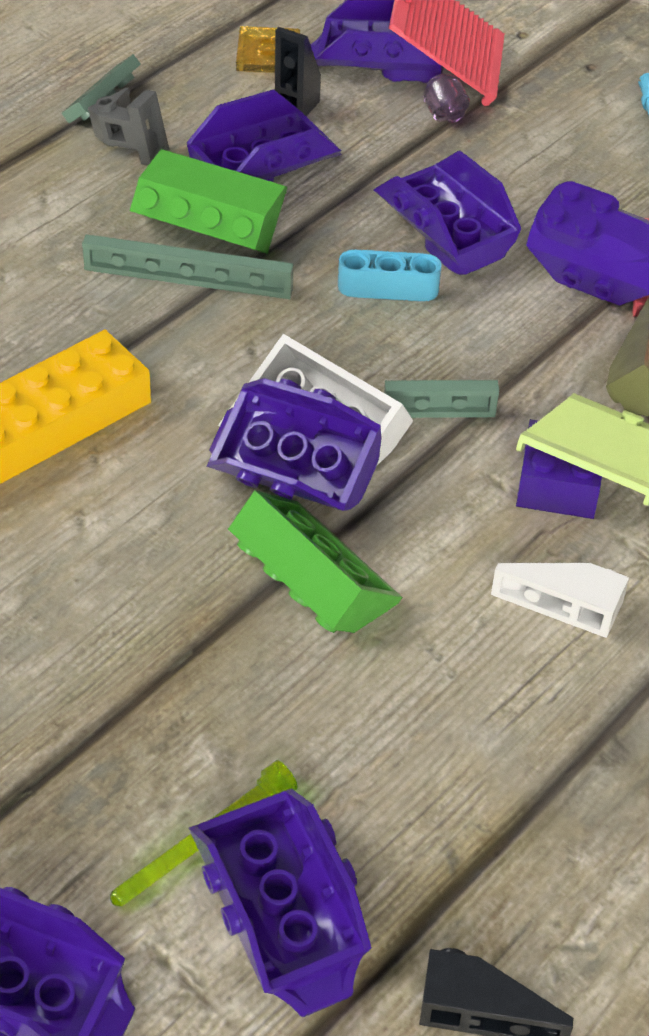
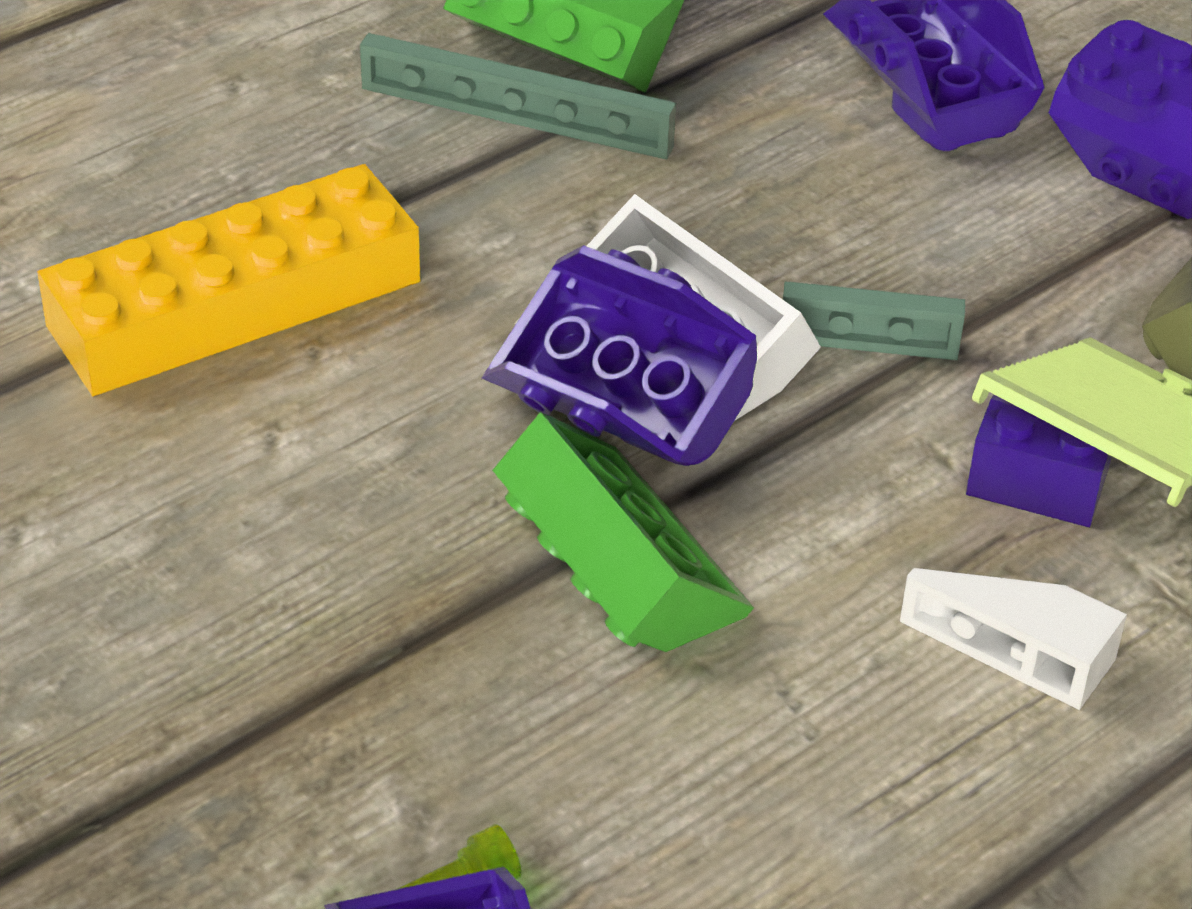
camera: 10 degrees right, 5 degrees down
medium azure beam [338,249,442,301] -> none

